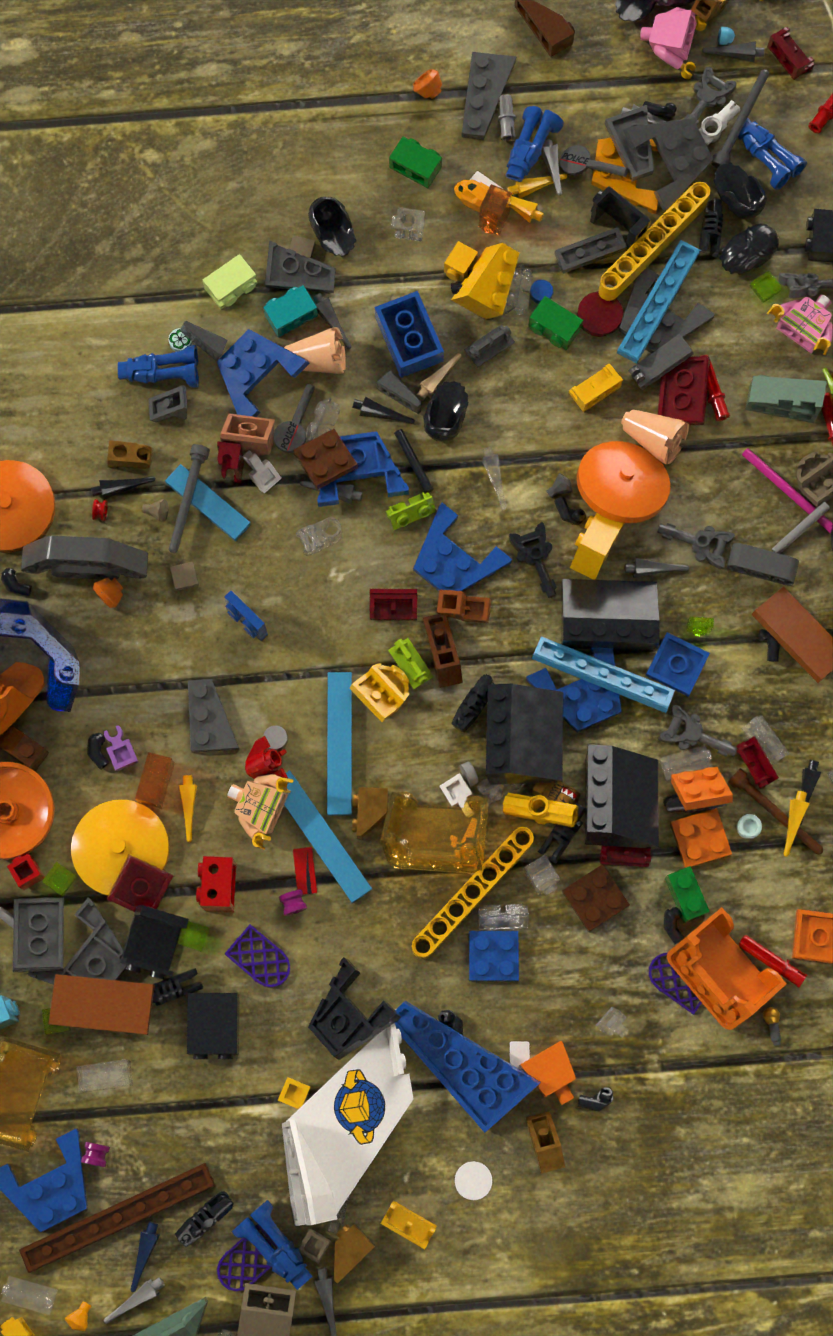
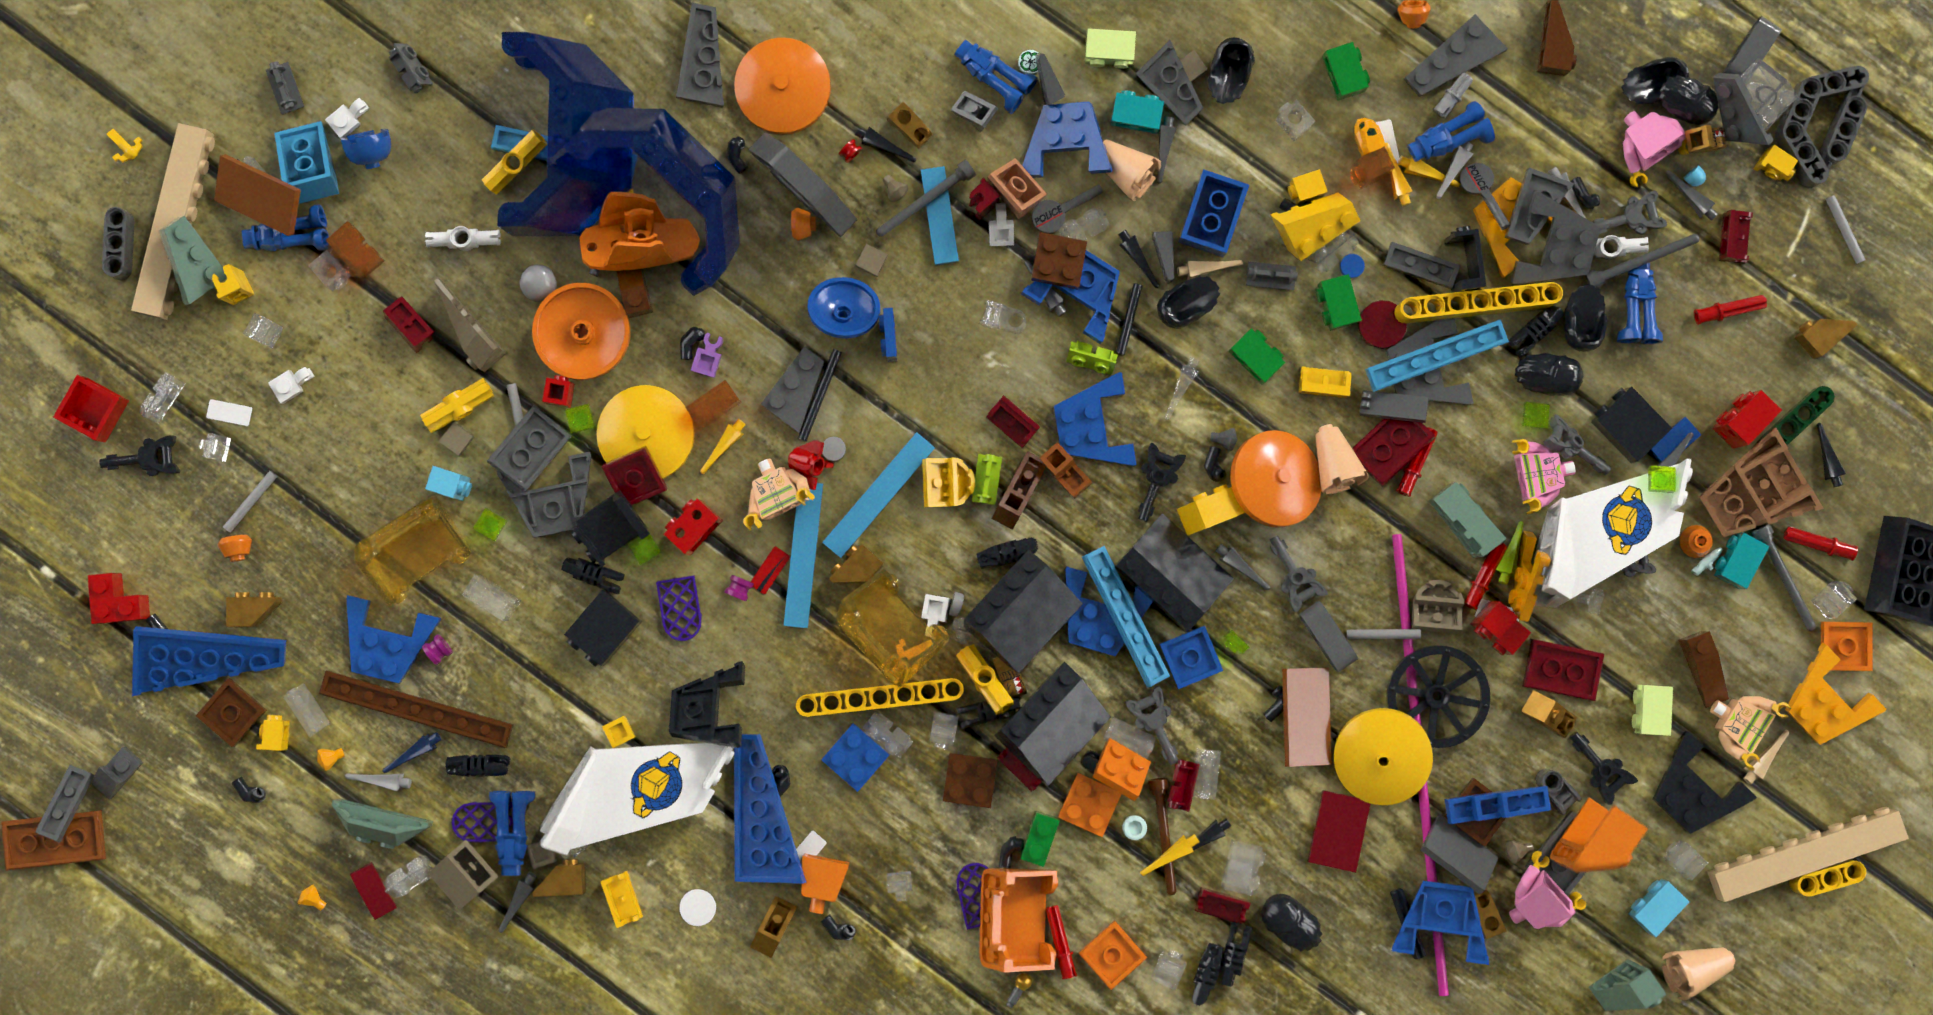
camera: 35 degrees right, 10 degrees up
dark orange tile [48,974,155,1035] -> none
none -> black bar [798,349,842,442]
none -> blue dish [807,277,880,338]
none -> green brick [1228,328,1285,385]

